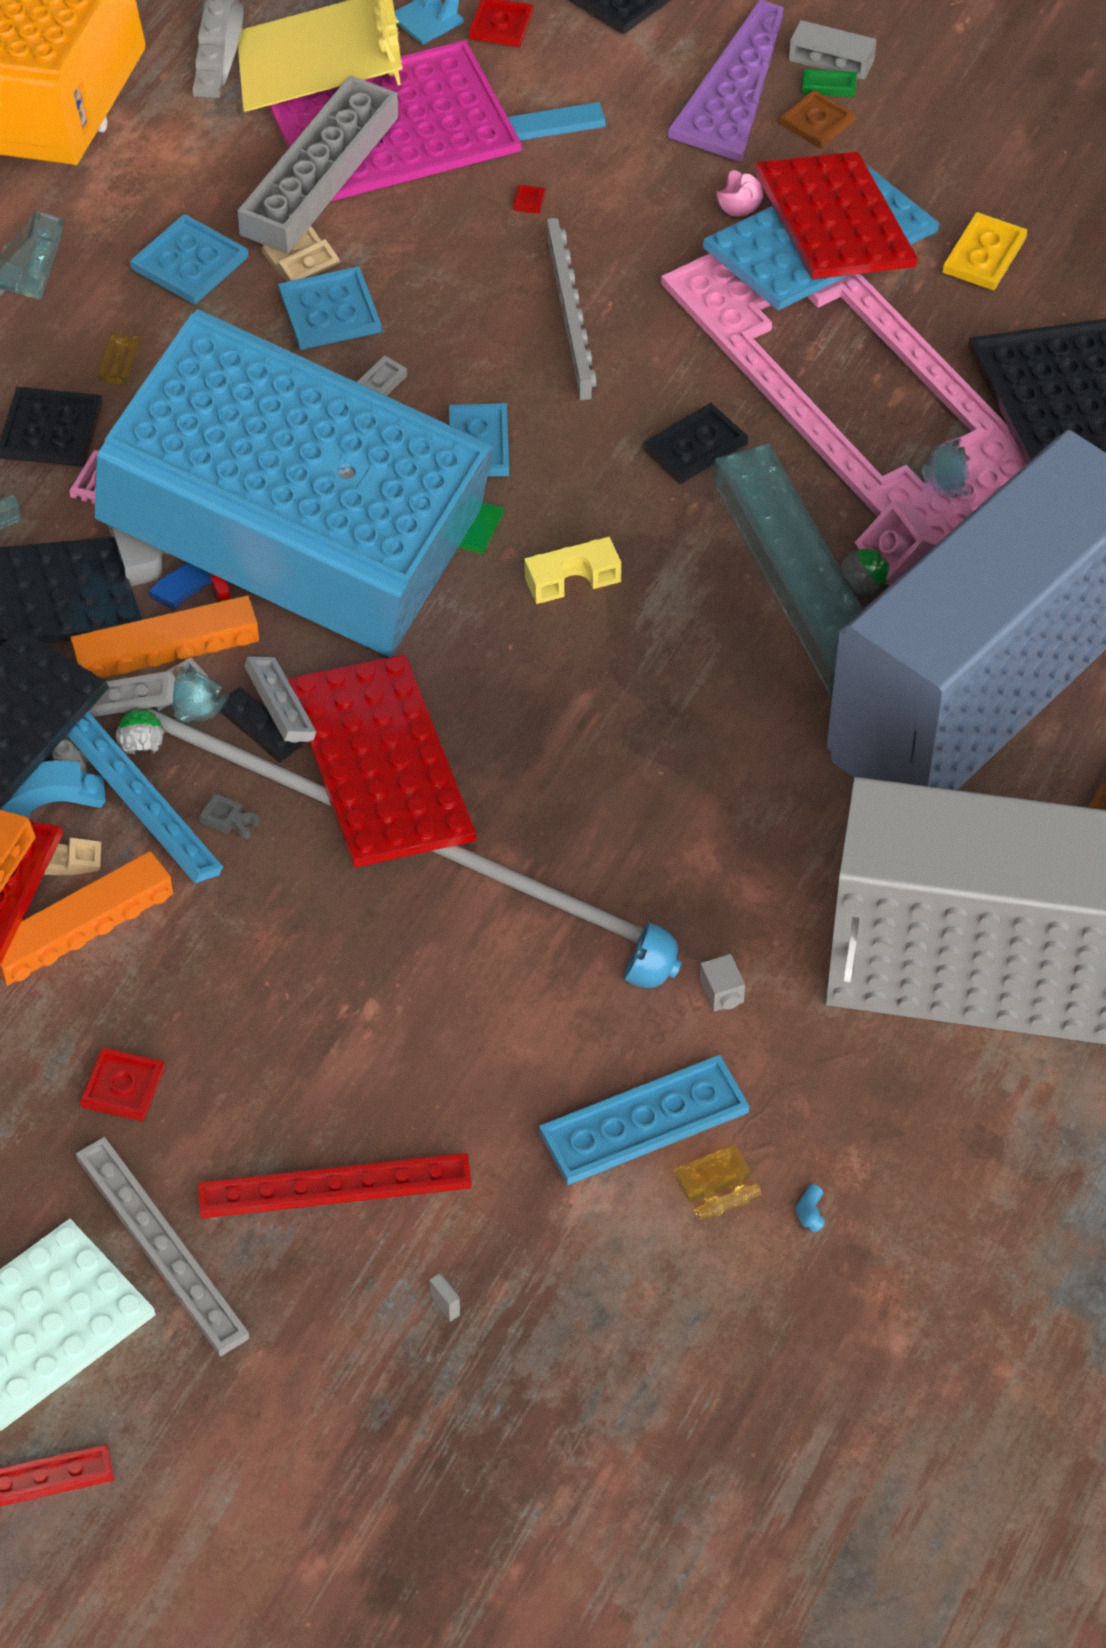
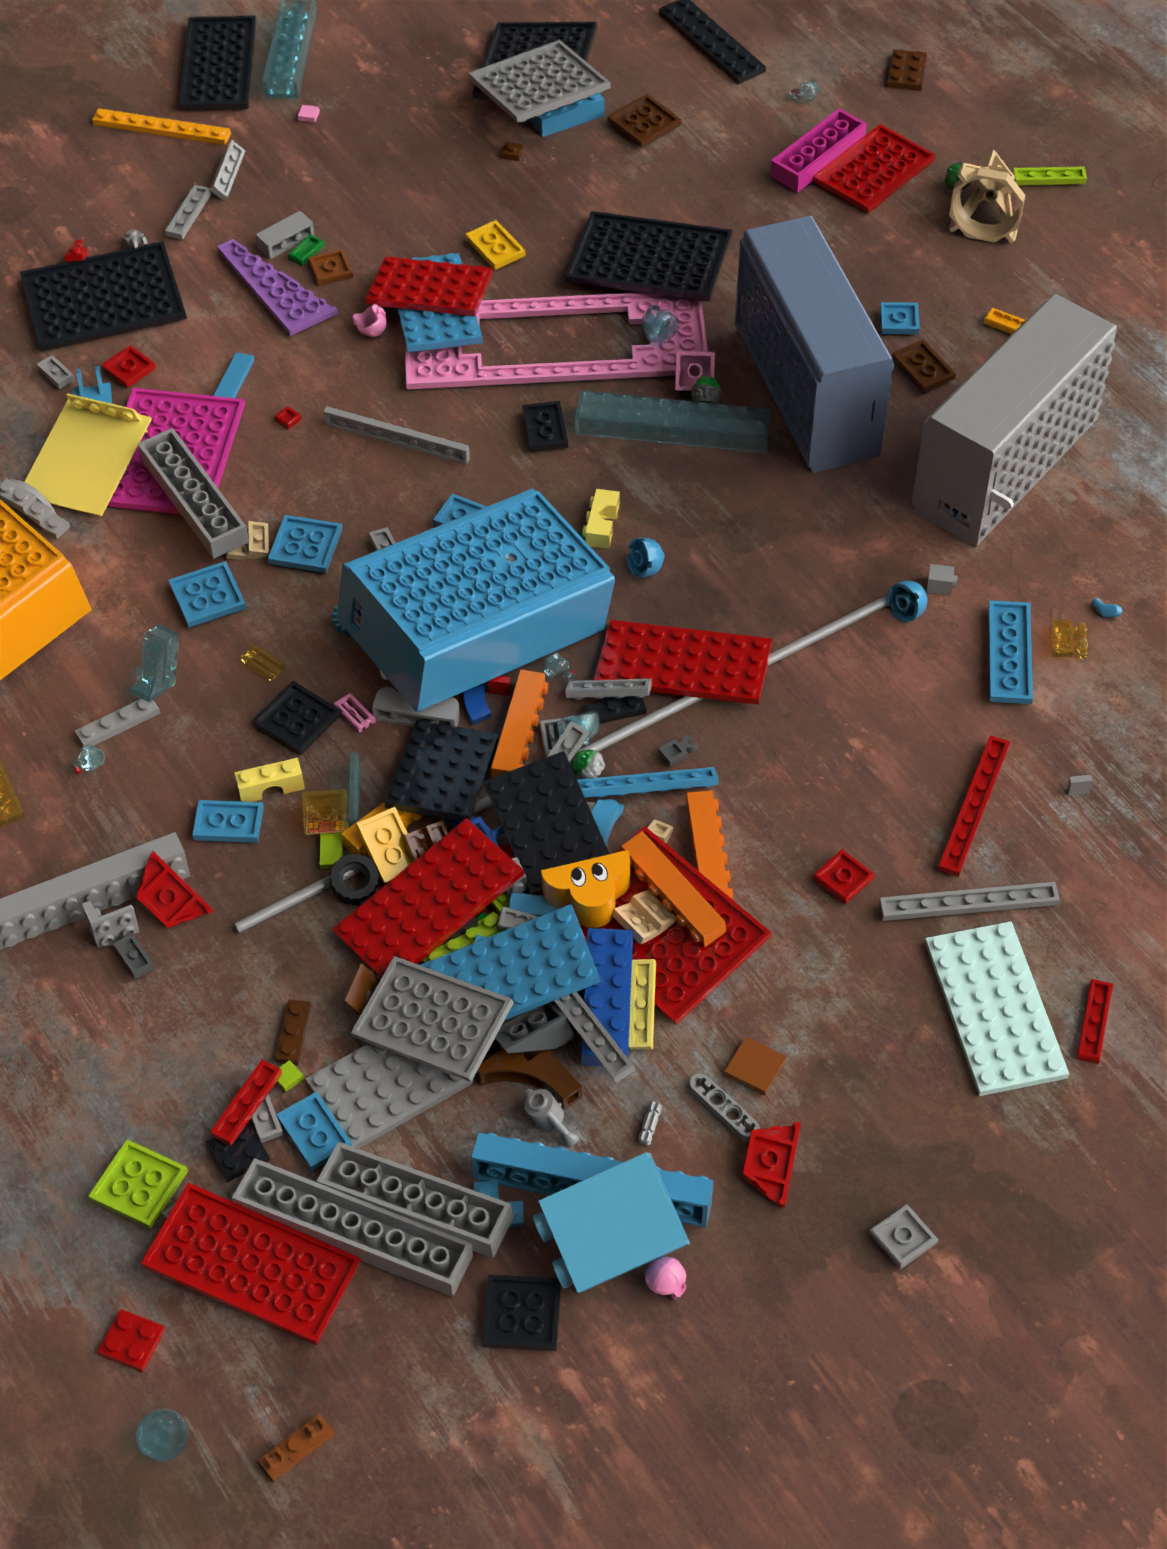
camera: 60 degrees left, 0 degrees up
none -> clear light blue animal [544,652,575,685]
none -> dark azure cylinder [627,537,664,578]

